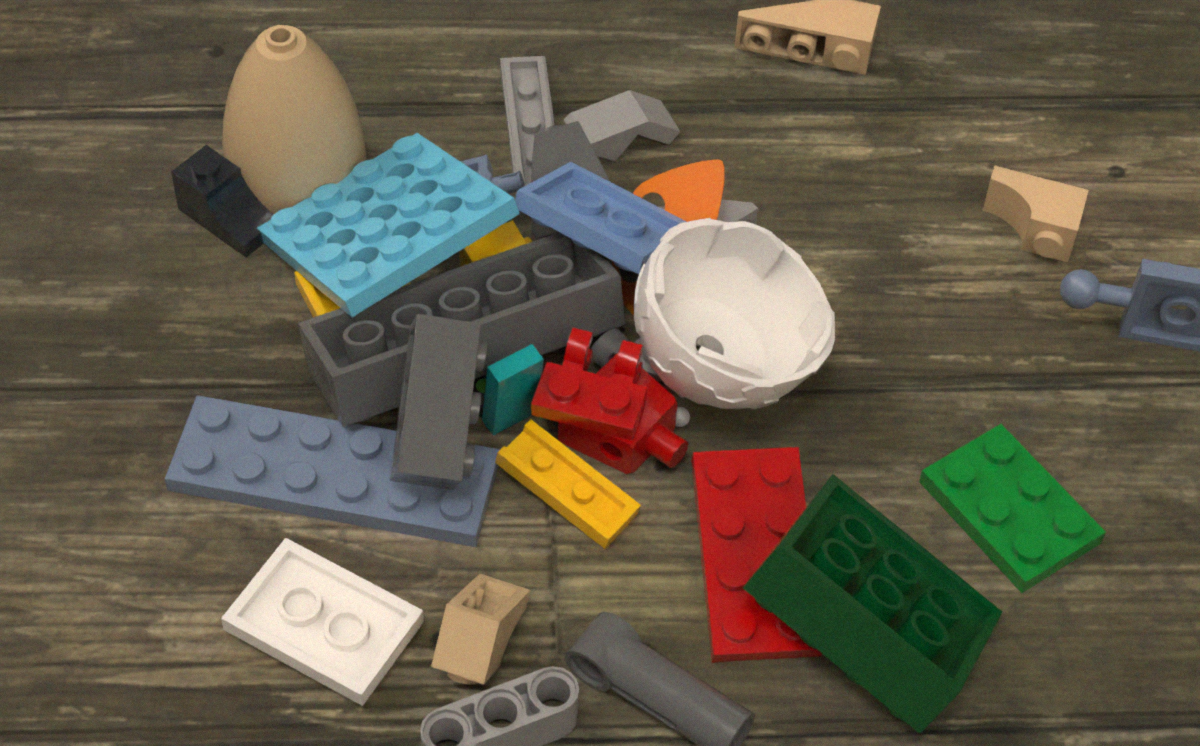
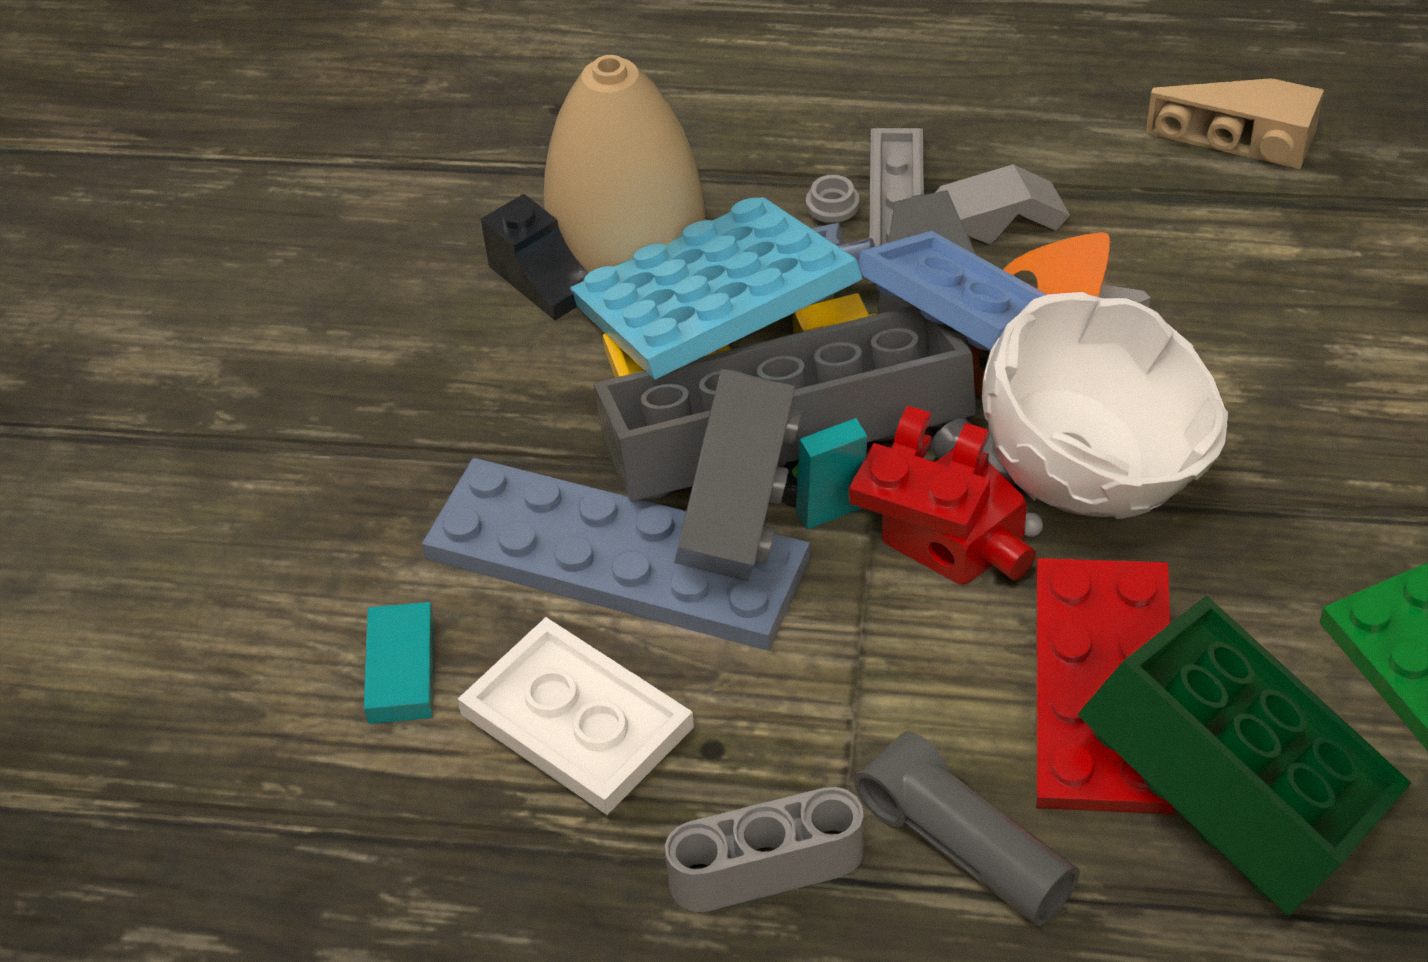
camera: 15 degrees right, 5 degrees down
tan arch [431,574,531,685] -> none
yellow hinge [495,419,641,549] -> none
none -> teal tile [364,602,434,724]
none -> light grey plate [806,175,859,224]

